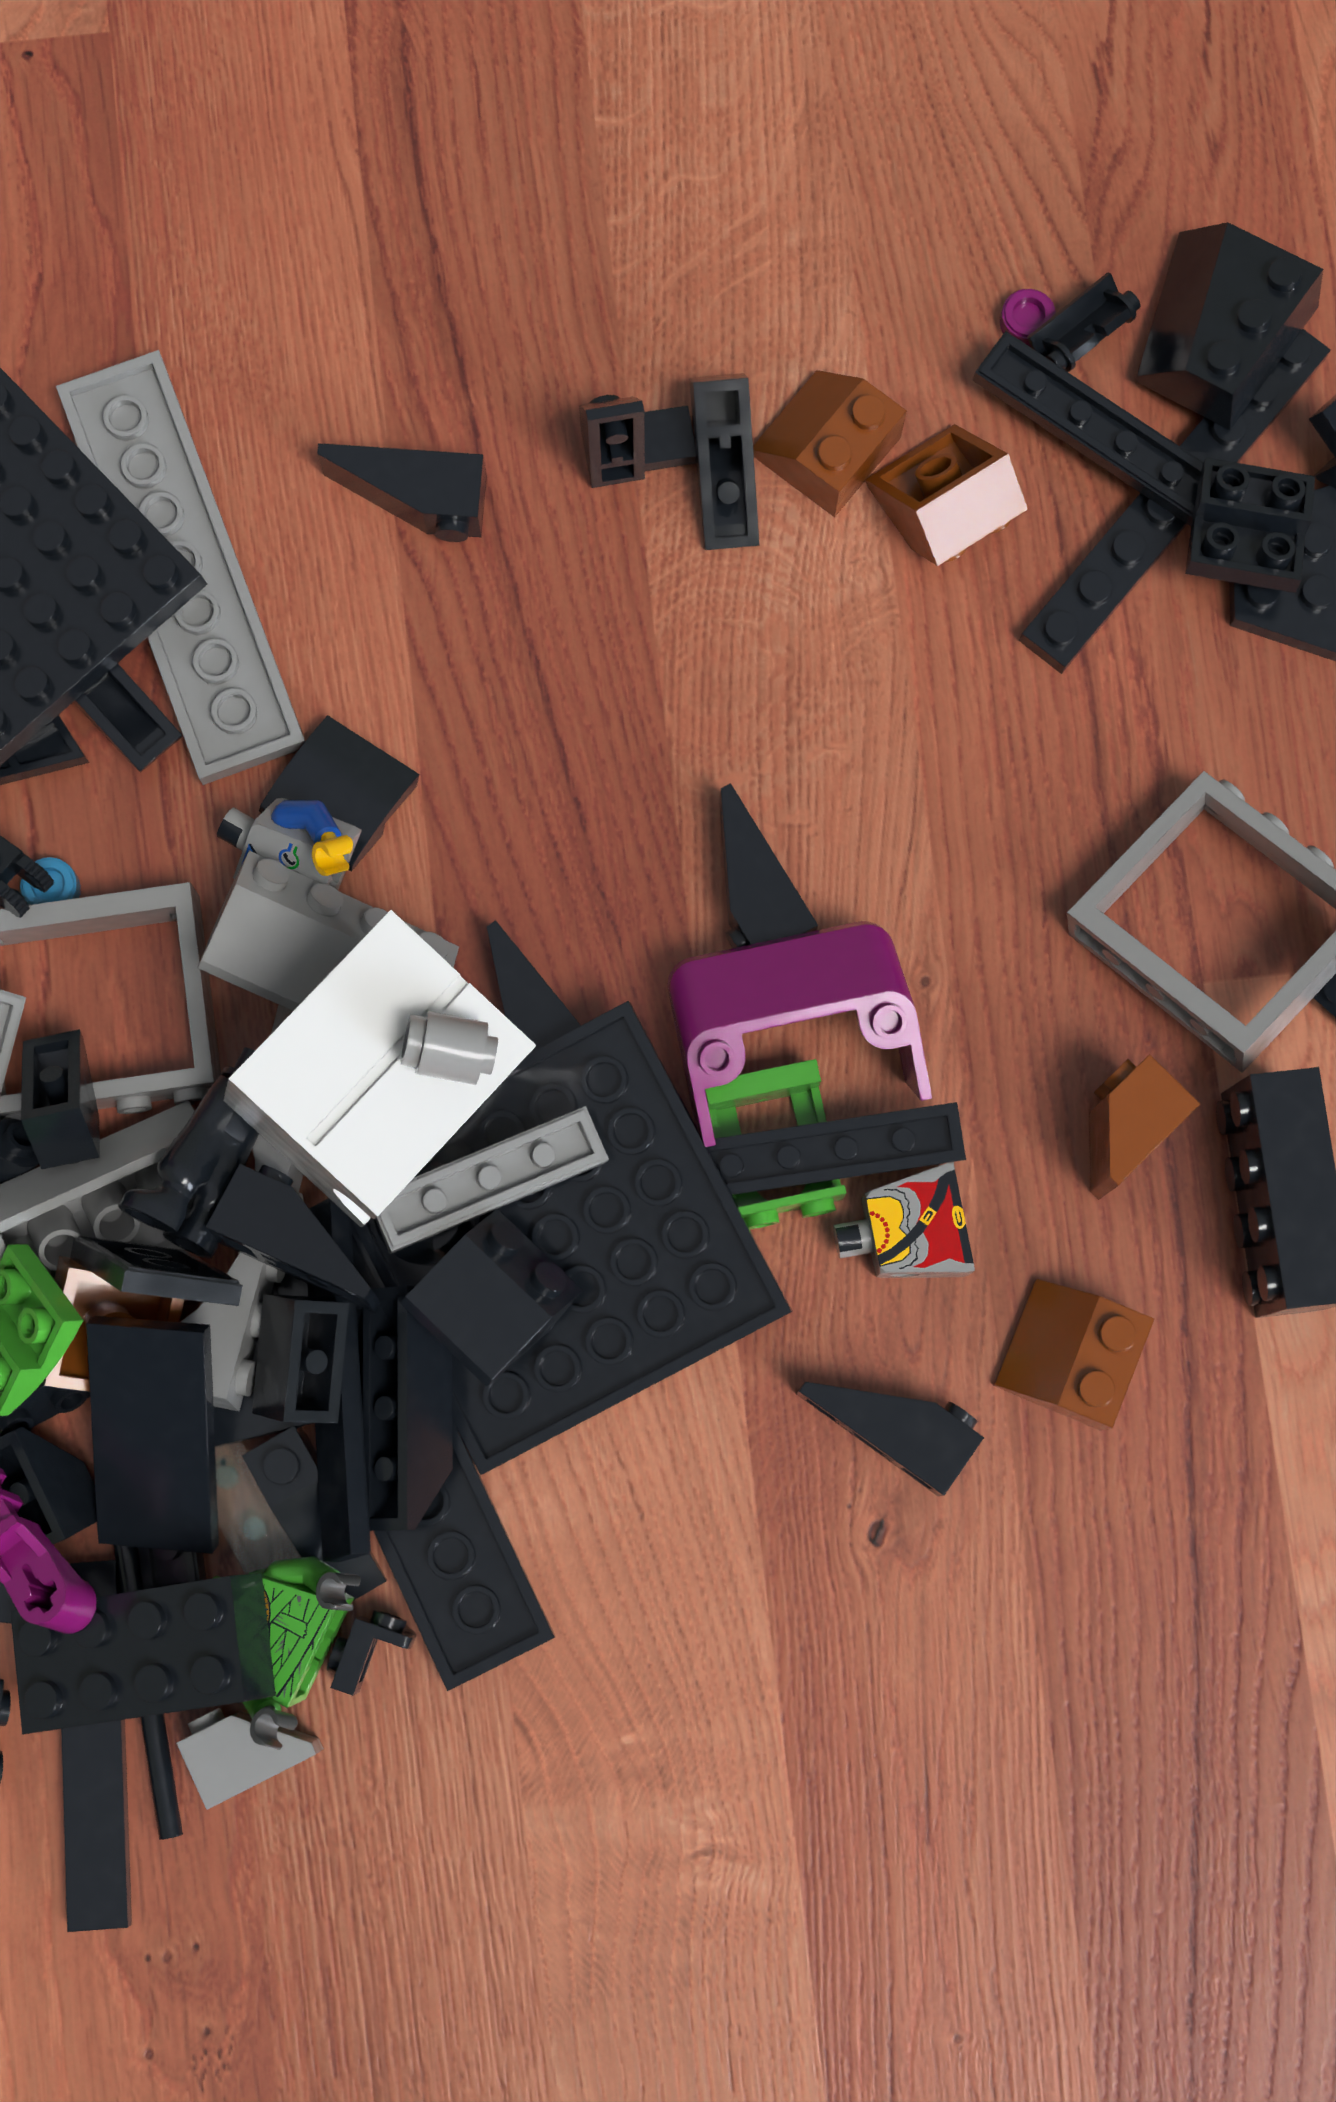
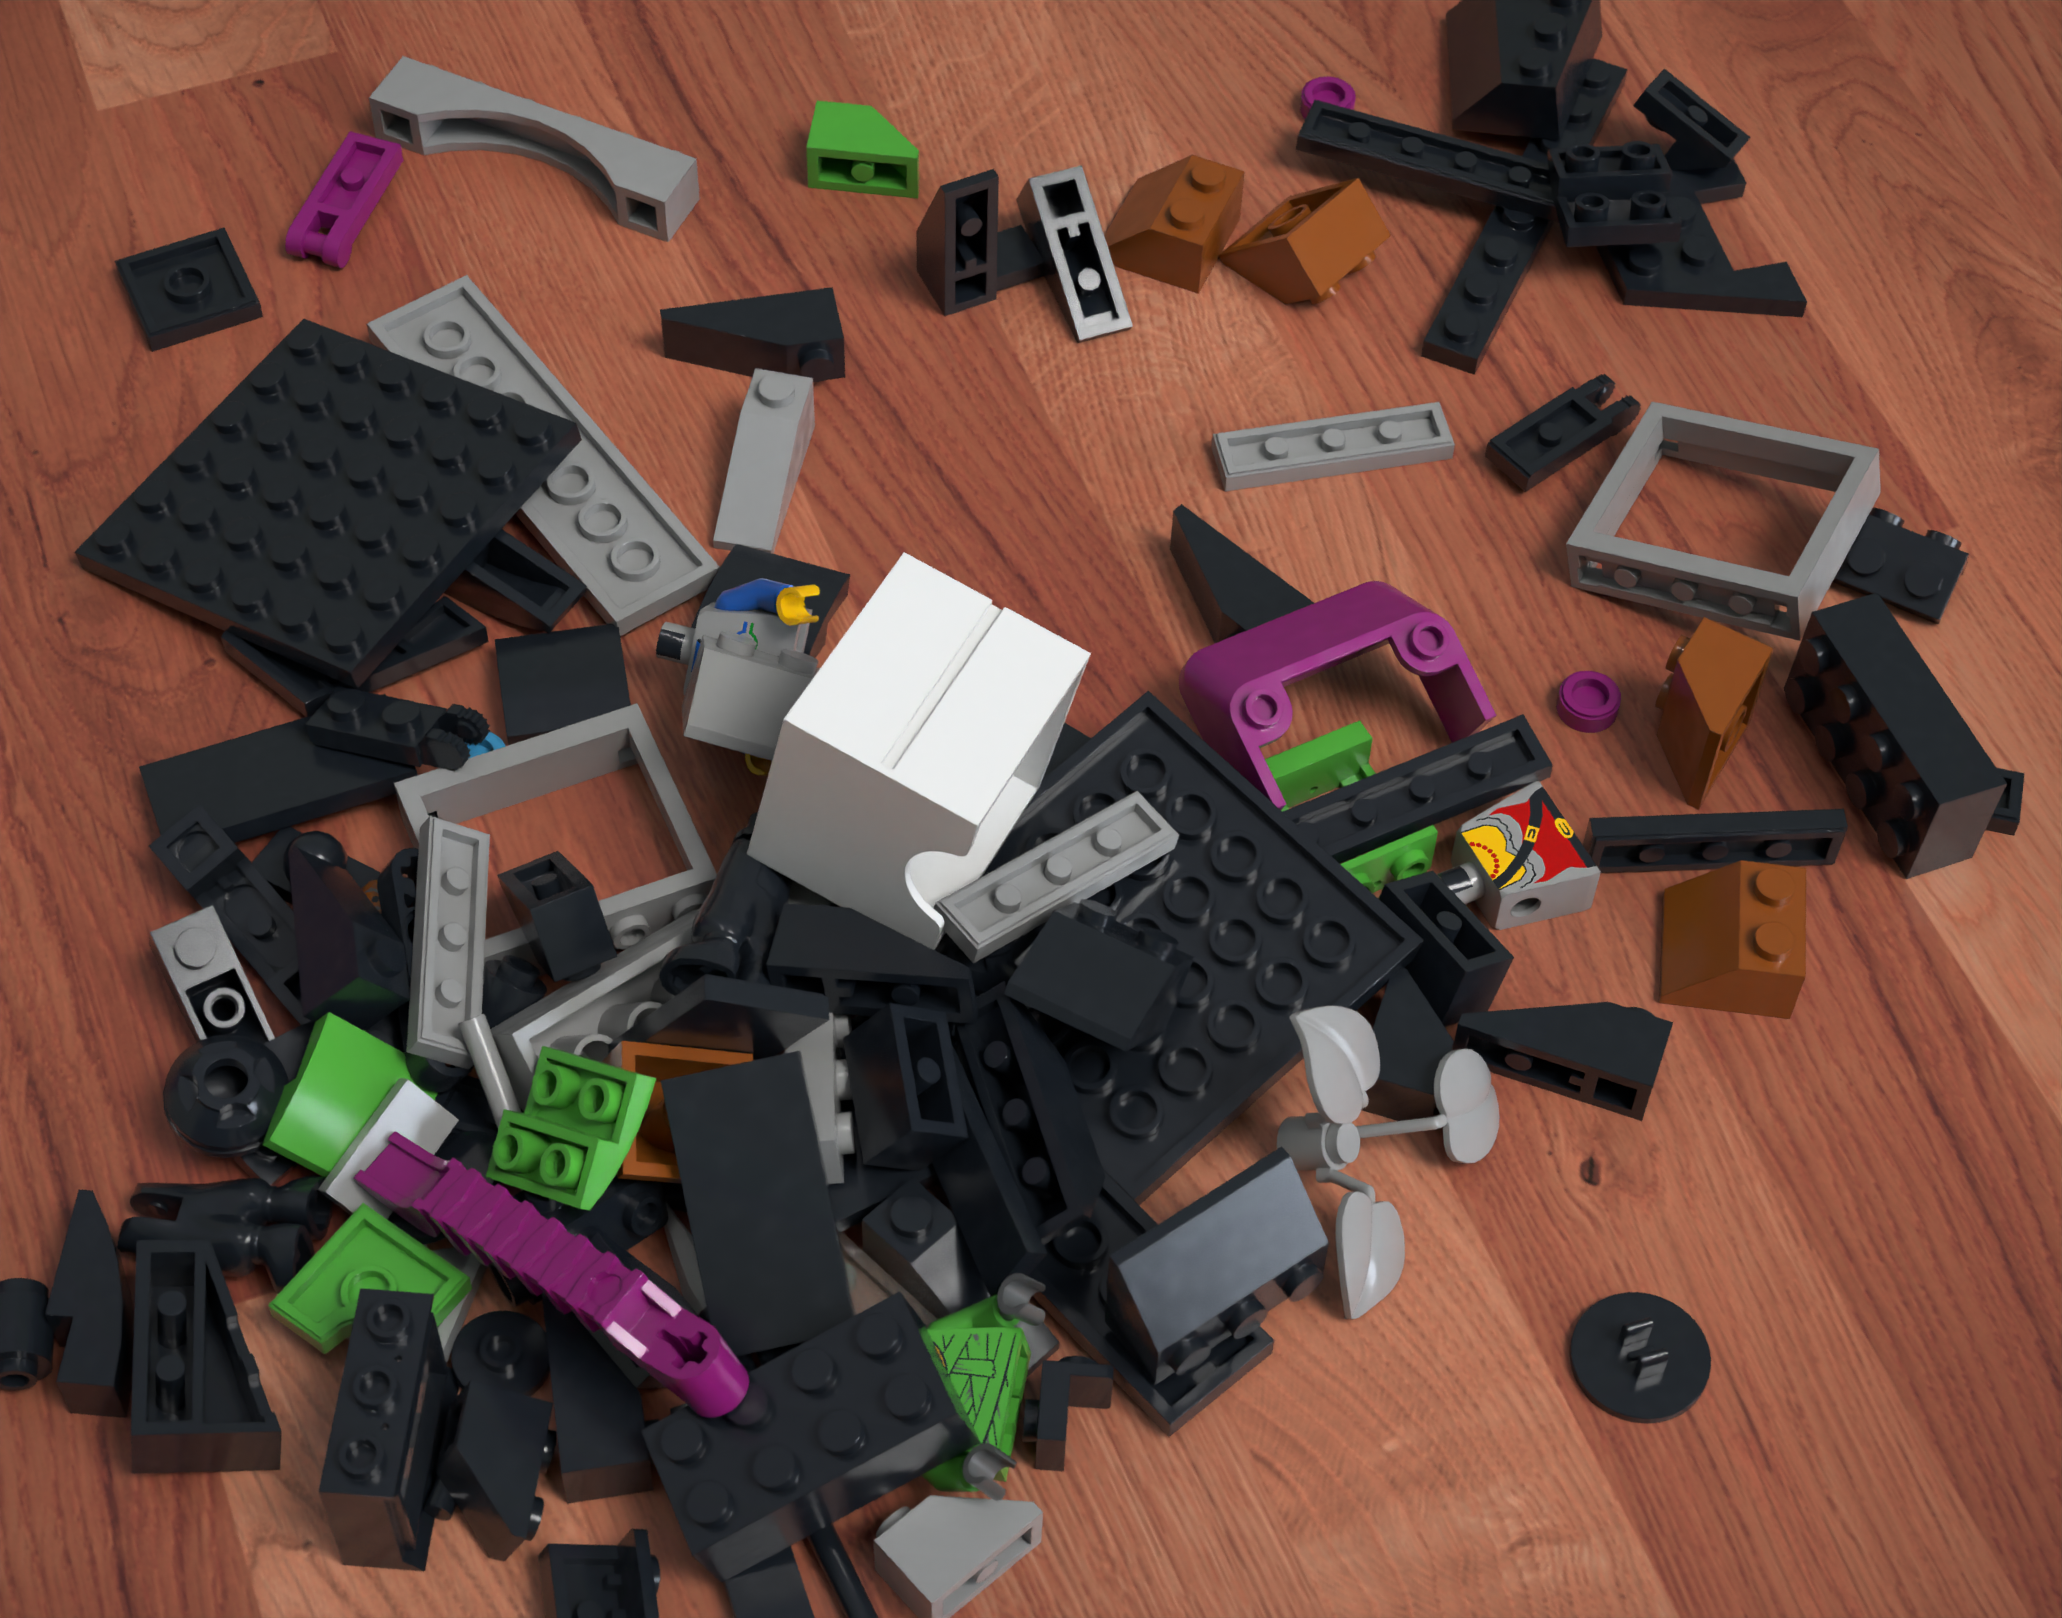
camera: 15 degrees left, 25 degrees down
light grey brick [401,1011,498,1085] -> none
black hinge [1027,272,1141,372] -> none
none -> magenta plate [285,131,403,268]
none -> light grey arch [369,56,700,242]
none -> black slope [495,624,631,745]
none -> light grey slope [713,368,815,554]
none -> bright green slope [806,100,919,199]
none -> slope [1105,1146,1329,1385]
none -> light grey tile [1211,402,1455,491]
none -> light grey plant [1277,1006,1500,1319]
none -> black slope [1361,968,1454,1121]
none -> black brick [1379,871,1514,1027]
none -> black hinge [1485,374,1641,492]
none -> magenta tile [1556,671,1621,733]
none -> black piece [1569,1292,1711,1423]
none -> black tile [1583,809,1848,873]

